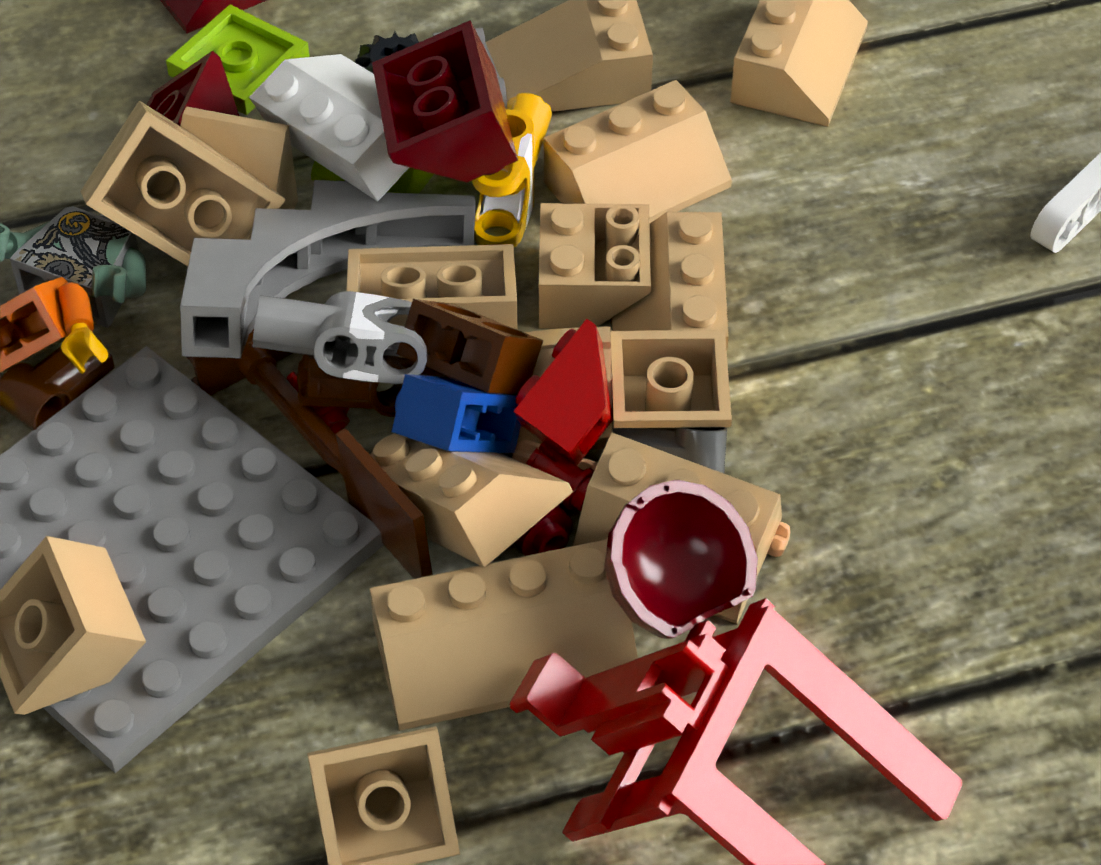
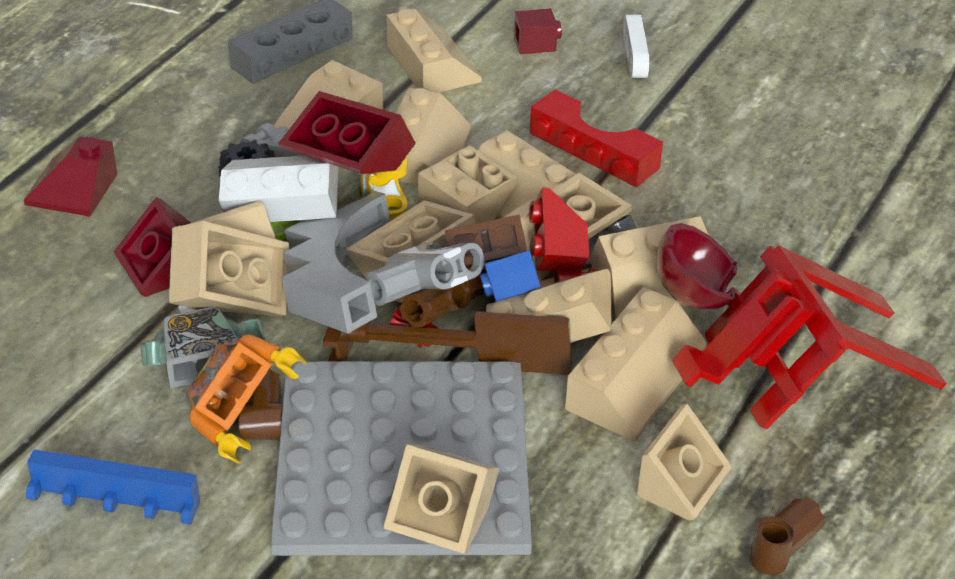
camera: 45 degrees left, 10 degrees down
lime plate [166,4,310,115] -> none
none -> dark red brick [514,8,562,54]
none -> red arch [529,89,663,188]

